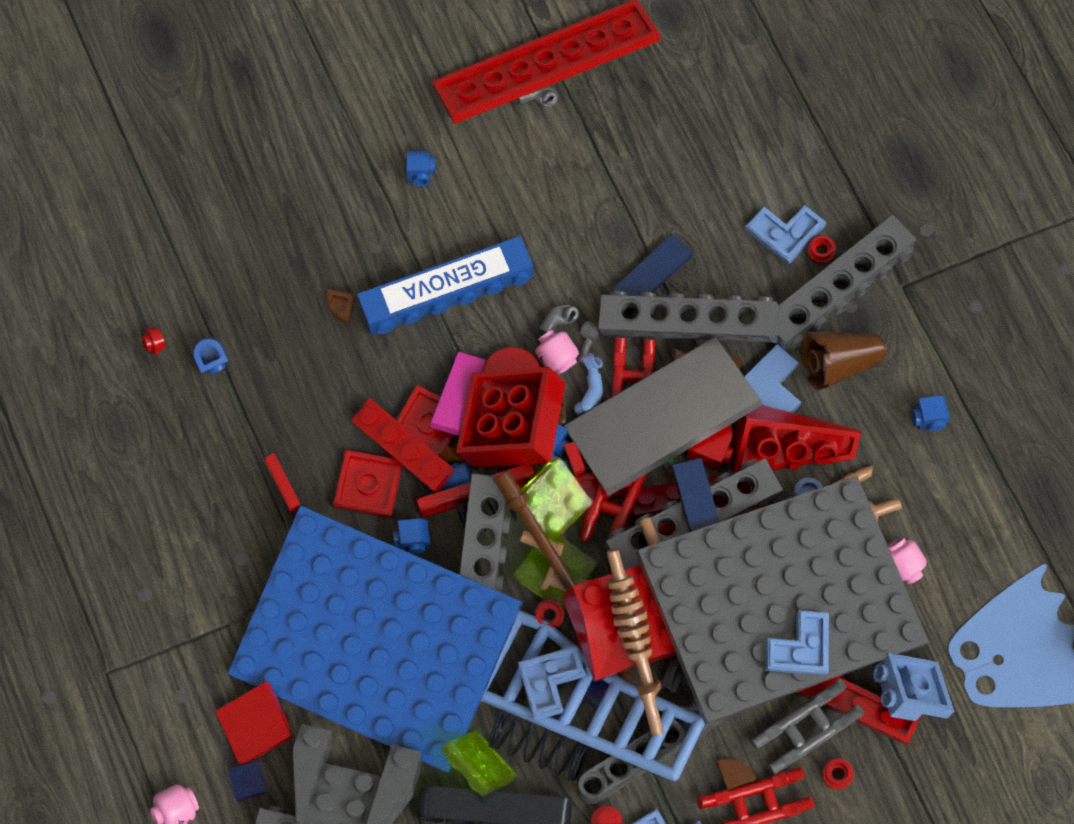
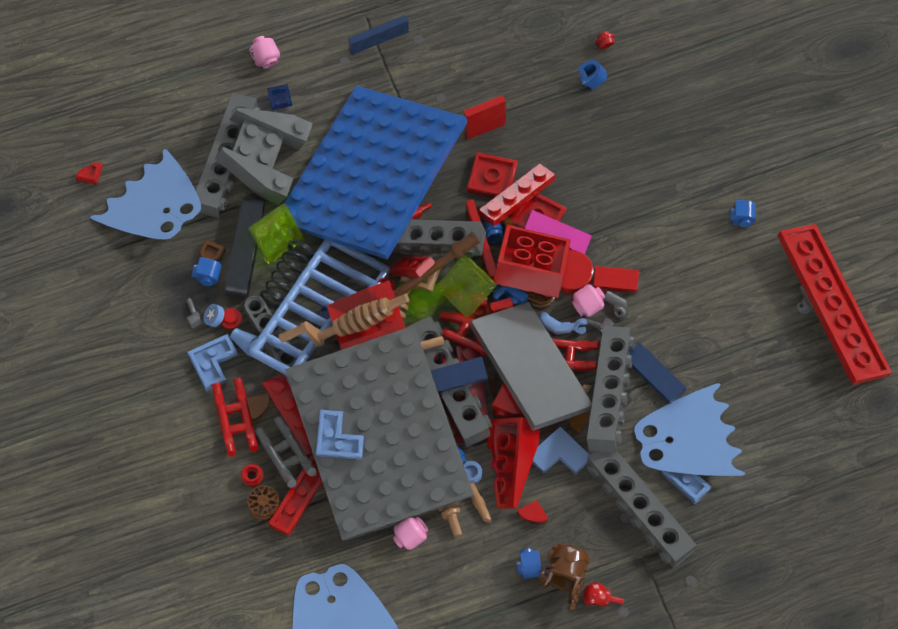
camera: 90 degrees right, 5 degrees down
red tile [216,682,295,766] -> none
reddish brown tile [326,289,356,324] -> none
blue brick [357,236,534,335] -> none
blue plate [393,519,431,555] -> none
medium blue tile [518,645,586,721] -> none
reddish brown cone [801,331,887,390] -> none
red plate [807,236,836,264] -> none
medium blue plate [873,653,954,721] -> none
none -> medium blue cone [230,328,264,356]
none -> reddish brown wheel [247,485,280,522]
none -> red plate [263,373,313,458]
none -> dark blue tile [348,15,409,55]
none -> red tile [390,256,435,277]
none -> red tile [517,500,548,524]
none -> reddish brown helmet [538,543,590,611]
none -> red piece [583,582,624,607]
none -> red tile [593,266,639,293]
none -> medium blue piece [634,383,745,476]

